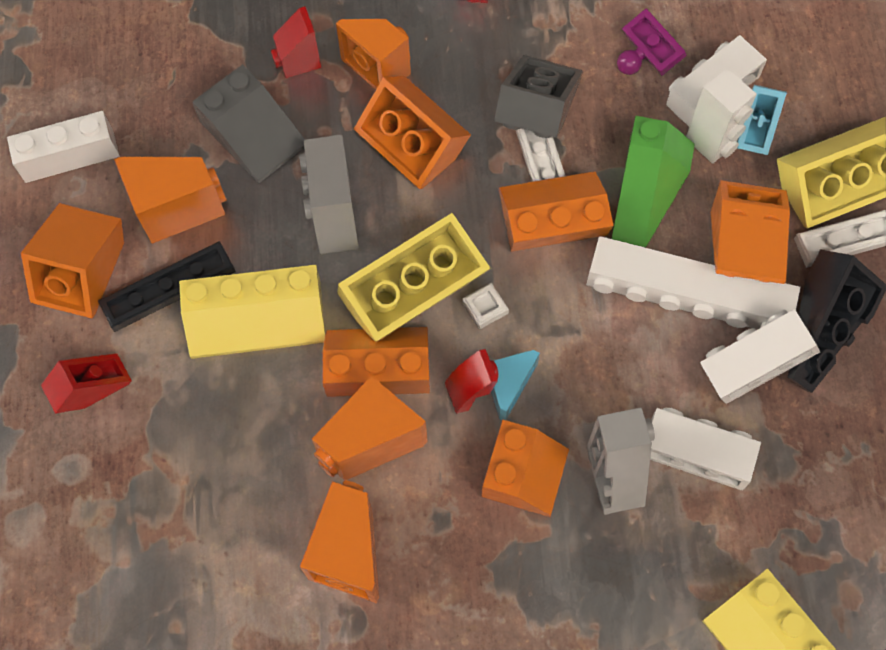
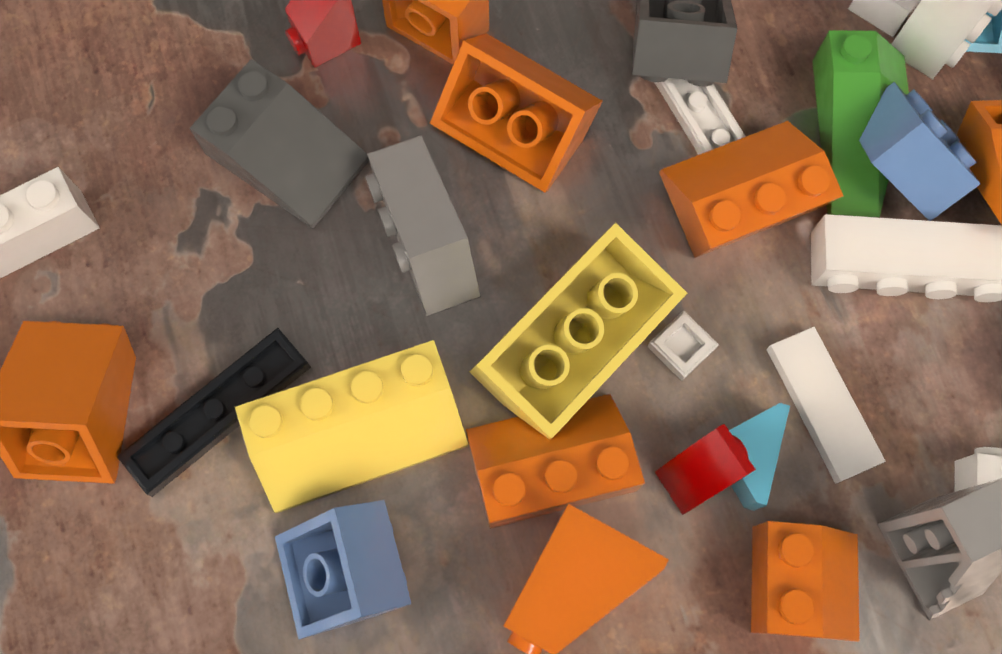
camera: 15 degrees left, 5 degrees up
red slope [41,353,132,414] -> none
orange slope [114,157,227,244] -> none
none -> medium blue slope [275,500,412,640]
none -> white tile [766,327,886,484]
none -> medium blue slope [859,82,980,221]

